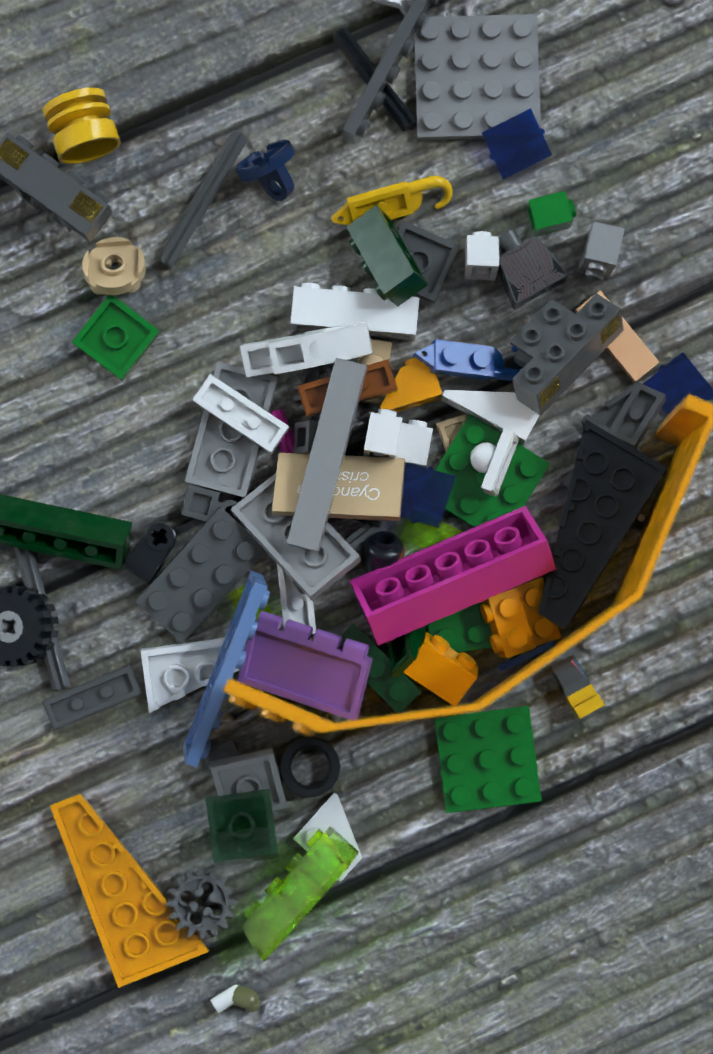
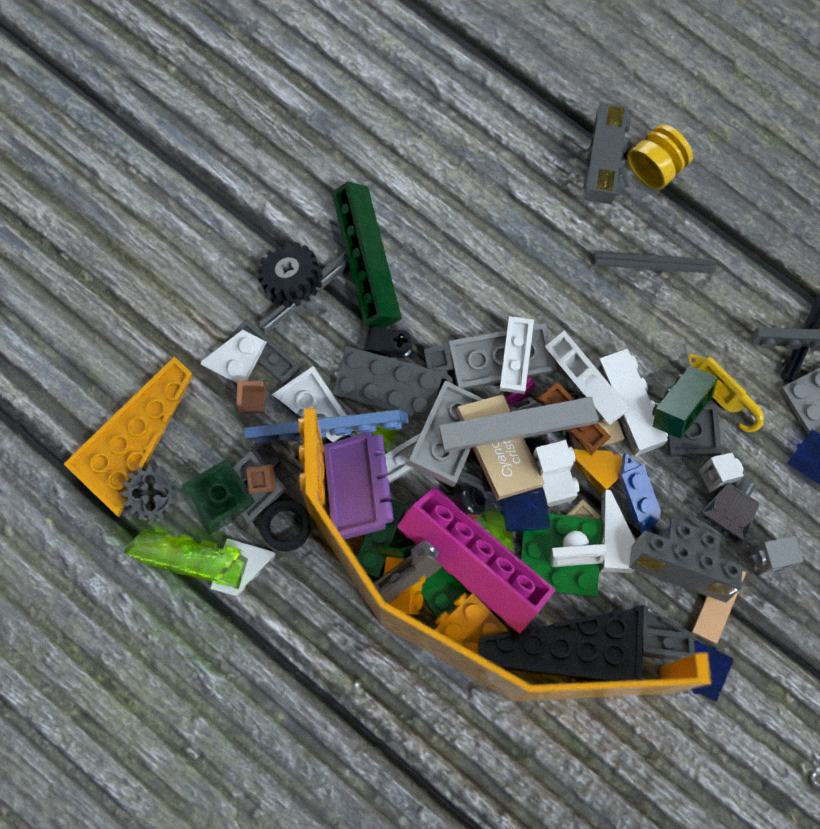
camera: 60 degrees right, 10 degrees down
green plate [72,295,161,381] -> none
tan plate [82,237,146,295] -> none
arm [211,985,261,1013] -> none
dark blue tile [236,139,296,201] -> none
green plate [434,706,542,813] -> none
green brick [526,191,576,237] -> none
leg [550,655,605,719] -> none
none -> white wing [201,330,267,384]
none -> nougat panel [236,381,266,414]
none -> nougat tile [246,465,276,494]
none -> dark grey plate [373,540,442,603]

